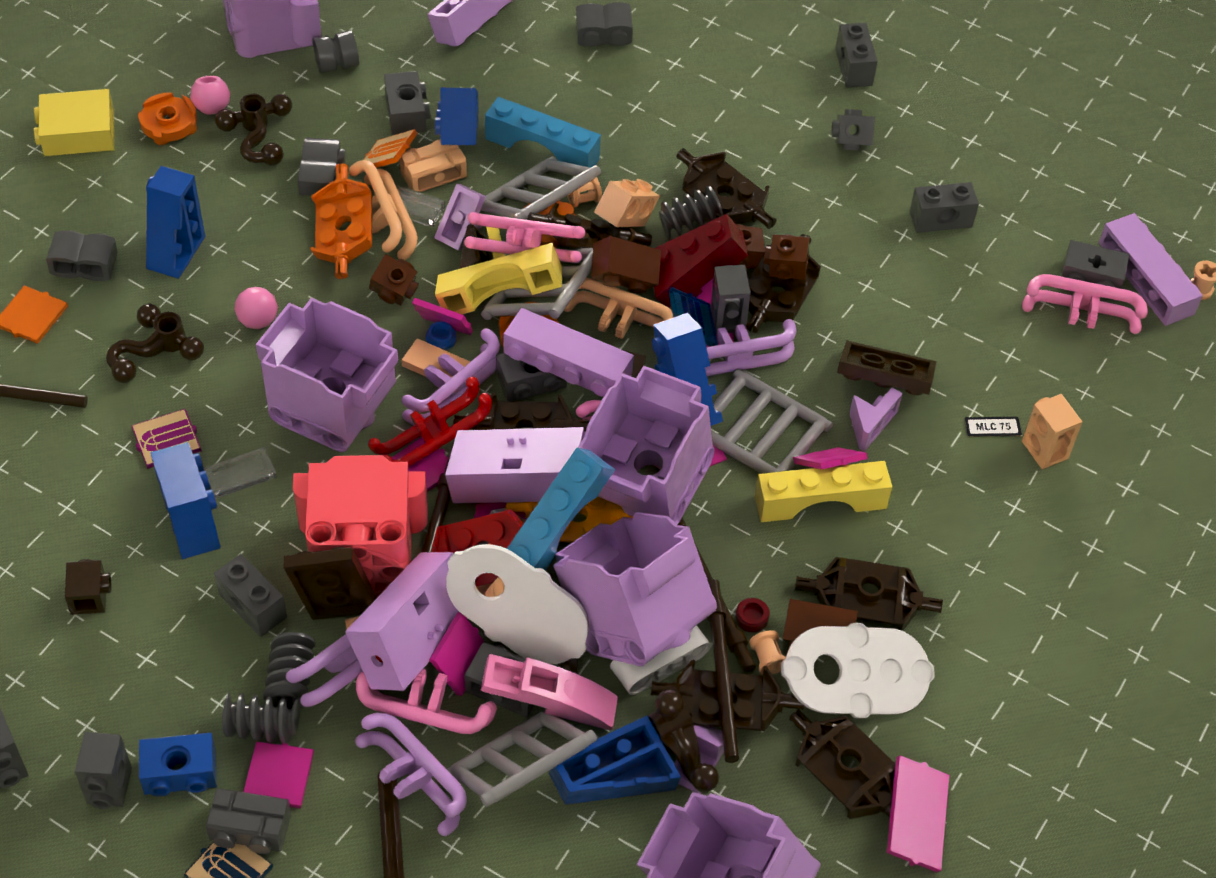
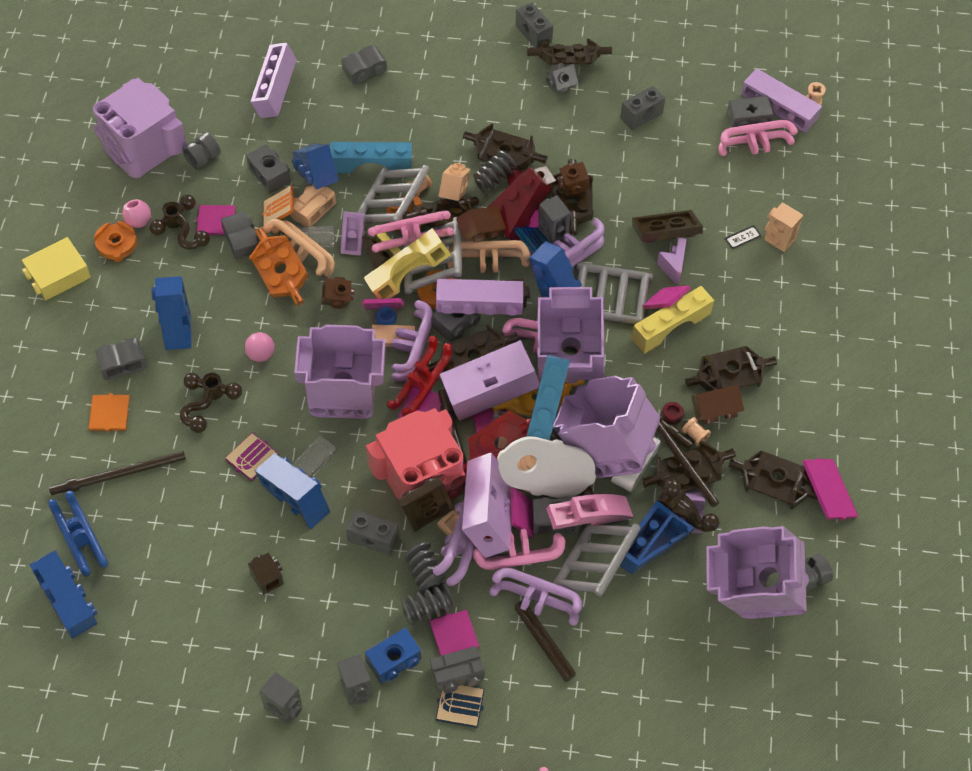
camera: 25 degrees left, 5 degrees up
white piece [781,623,934,719] -> none
none -> dark pink piece [196,205,236,235]
none -> dark brown plate [527,38,612,66]

